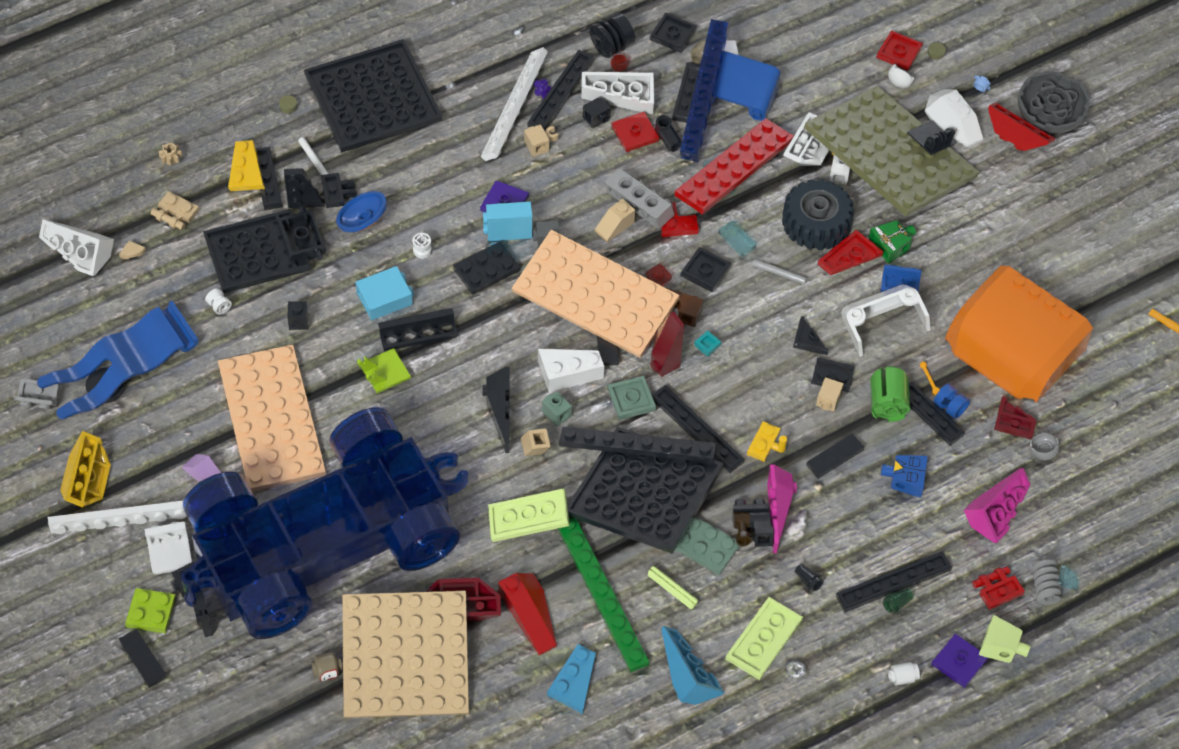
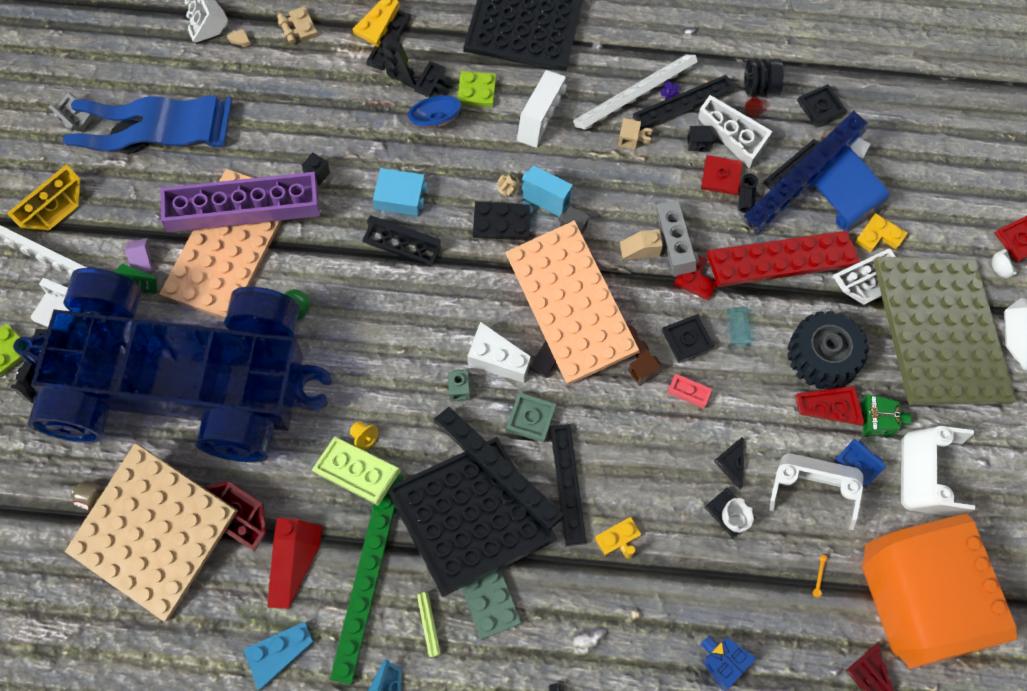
camera: 35 degrees right, 10 degrees up
black plate [203,207,327,293] -> none
white wheel [205,288,232,315] -> none
white bar [298,137,328,175] -> none
lime plate [357,348,411,394] -> none
white wheel [412,233,432,259] -> none
dark purple plate [480,180,529,212] -> none
black wedge [482,367,510,453] -> none
tan brick [521,428,551,457] -> none
clear red plate [645,263,672,285] -> none
dark red wedge [650,311,684,377] -> none
teal plate [694,330,721,357] -> none
black hips [732,498,774,547] -> none
light grey bar [752,259,807,285] -> none
dark pink wedge [767,465,797,553] -> none
black tile [806,433,864,479] -> none
tan brick [816,377,844,412] -> none
white brick [829,155,850,186] -> none
bright green cylinder [870,366,910,422] -> none
black hinge [907,121,956,155] -> none
black tile [909,382,965,446] -> none
blue wheel [934,383,970,419] -> none
none -> medium lavender brick [160,172,320,232]
none -> yellow piece [350,421,379,450]
none -> lime plate [457,71,496,108]
none -> tan gear [497,174,520,197]
none -> white wedge [517,70,567,148]
none -> coral plate [667,373,712,409]
none -> white hair [722,498,754,533]
none -> yellow plate [855,213,907,253]
none -> white windscreen [901,426,975,517]

